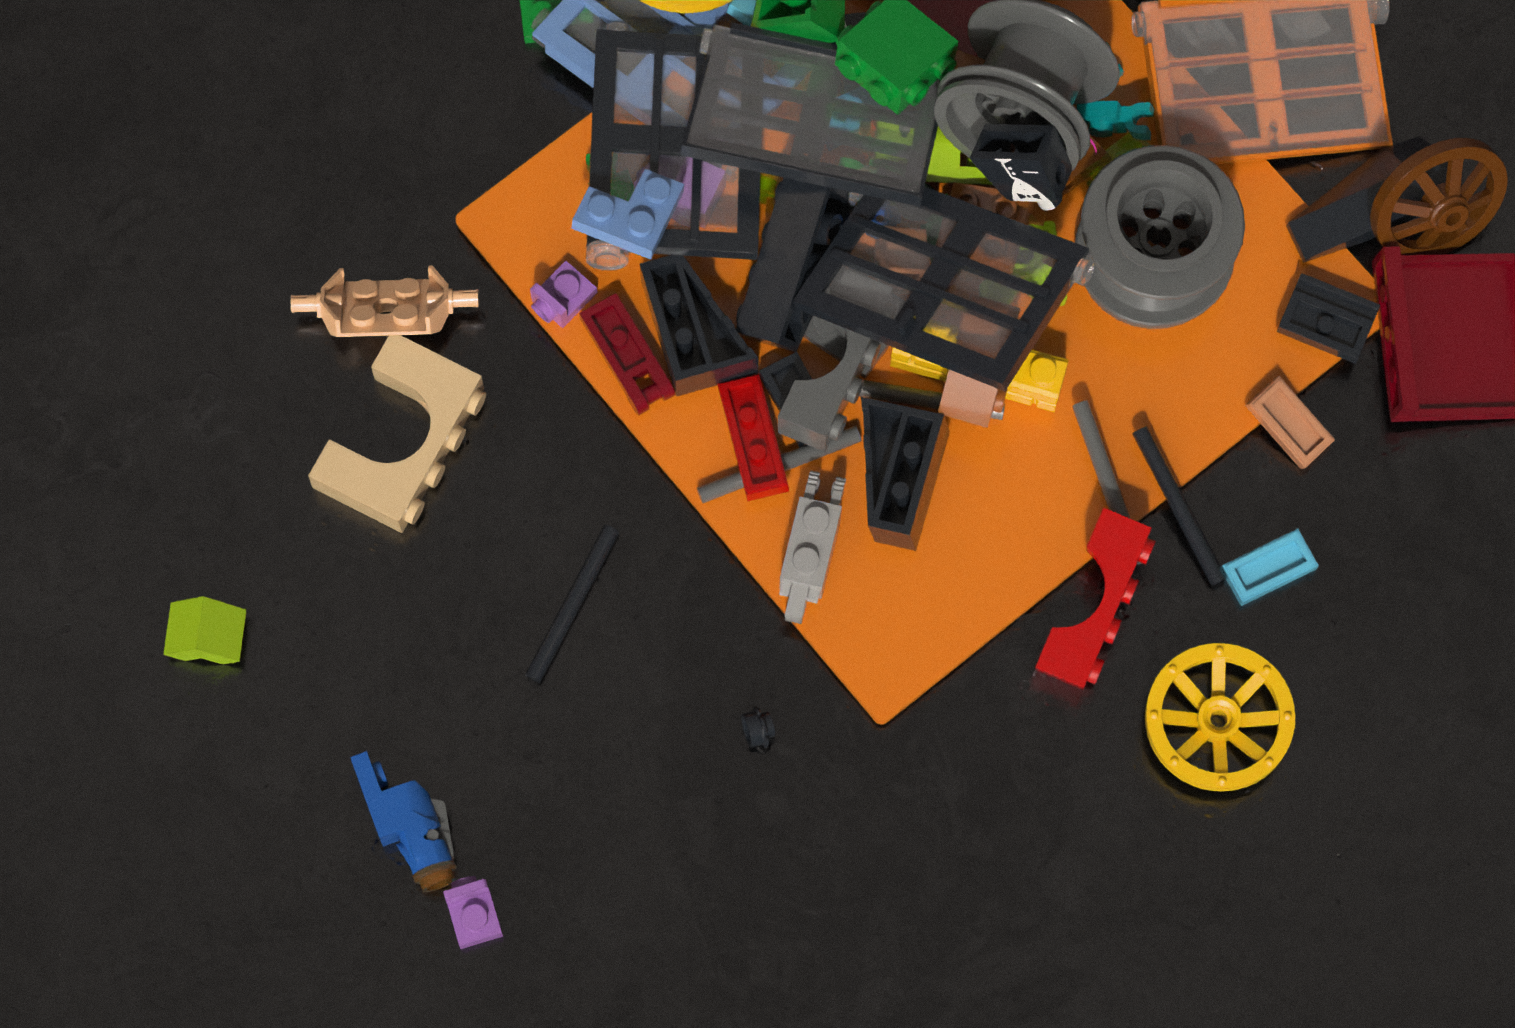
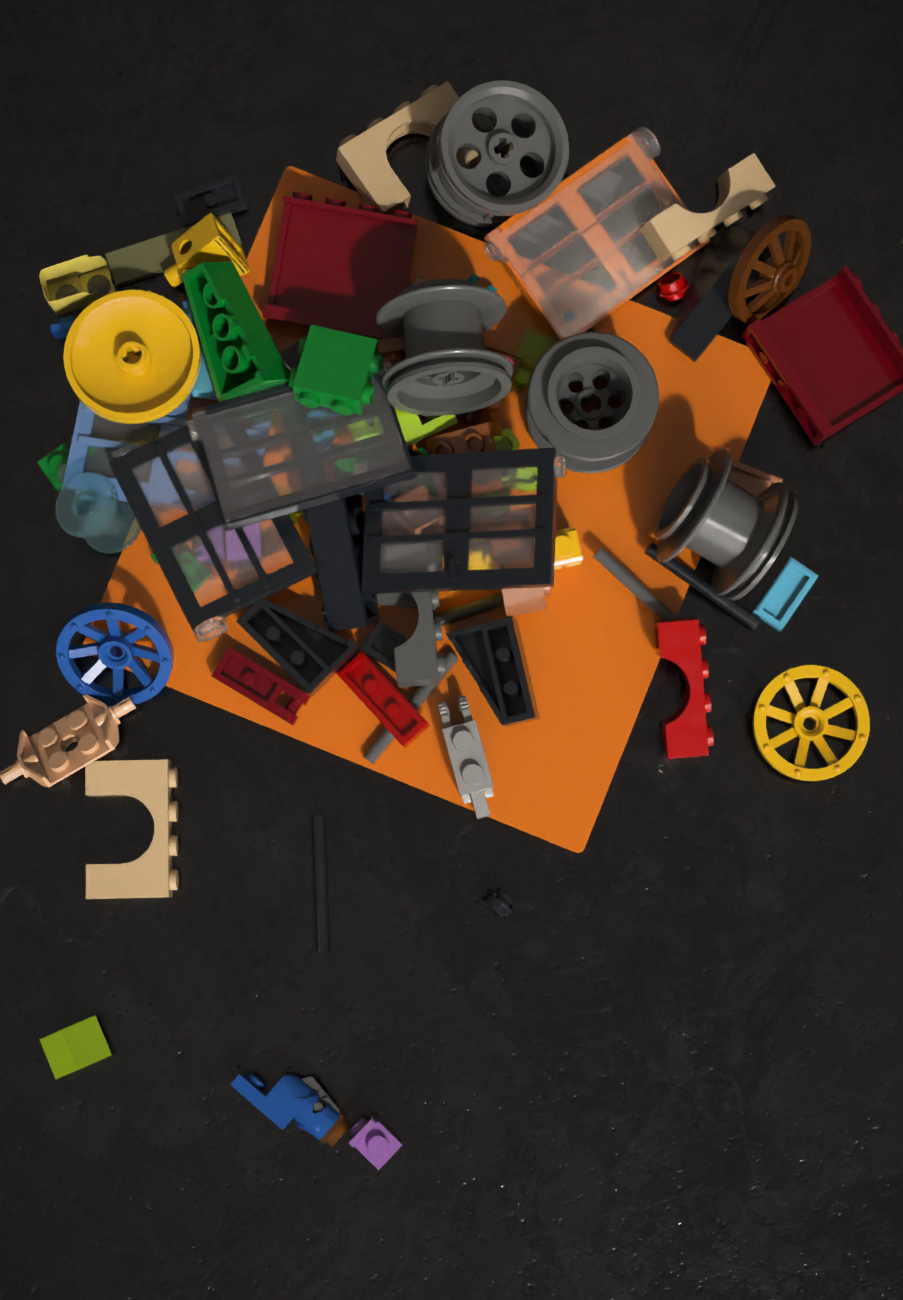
camera: 30 degrees left, 10 degrees up
medium lavender bracket [530,261,597,328] -> none
medium blue plate [571,169,685,260] -> none
black torso [970,124,1072,211] -> none
teal plate [1077,101,1155,140] -> none
black plate [1277,273,1380,364] -> none
none -> clear light blue hose [55,472,141,554]
none -> blue wheel [56,603,174,705]
none -> tan arch [639,153,776,262]
none -> dark grey wheel [654,448,799,601]
none -> red plate [657,272,689,301]

